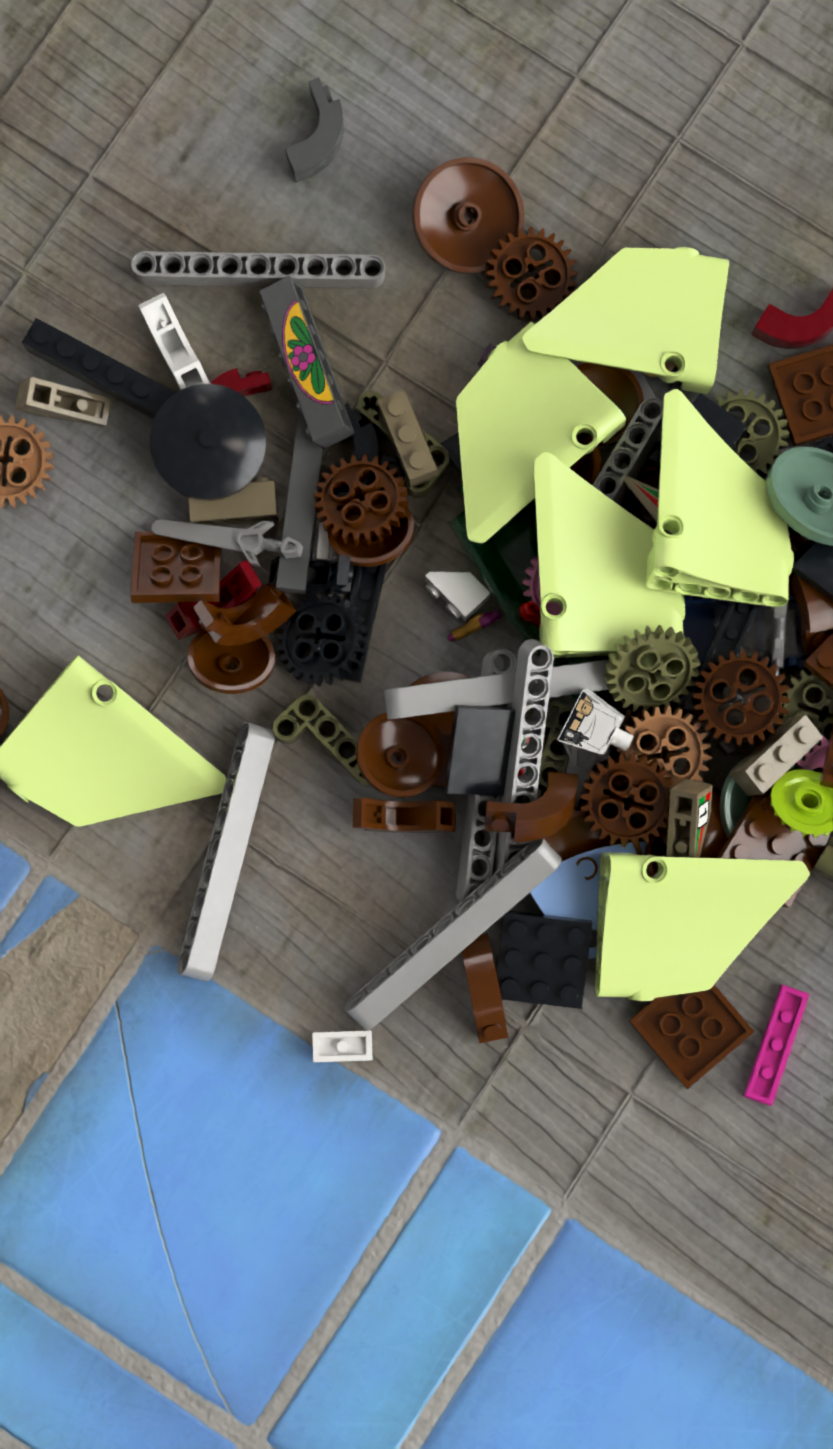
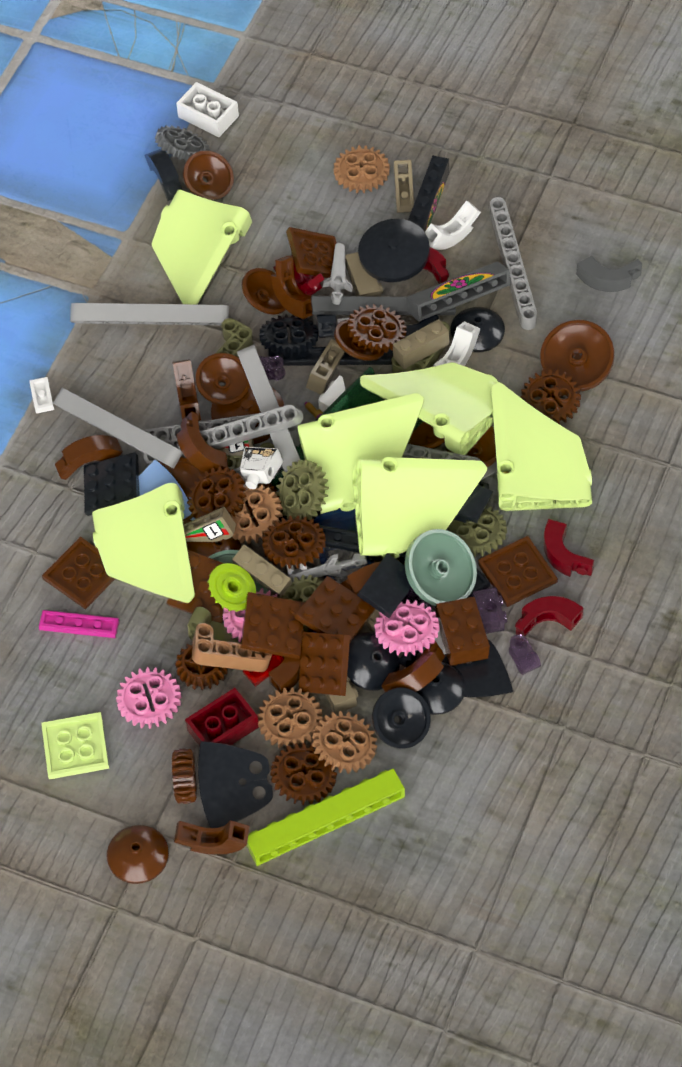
camera: 80 degrees right, 25 degrees down
black tile [444,705,515,796] -> none
none -> clear purple piece [259,356,286,380]
none -> dark tan slope [306,339,345,394]
none -> white arch [433,321,480,367]
none -> black dish [450,307,505,352]

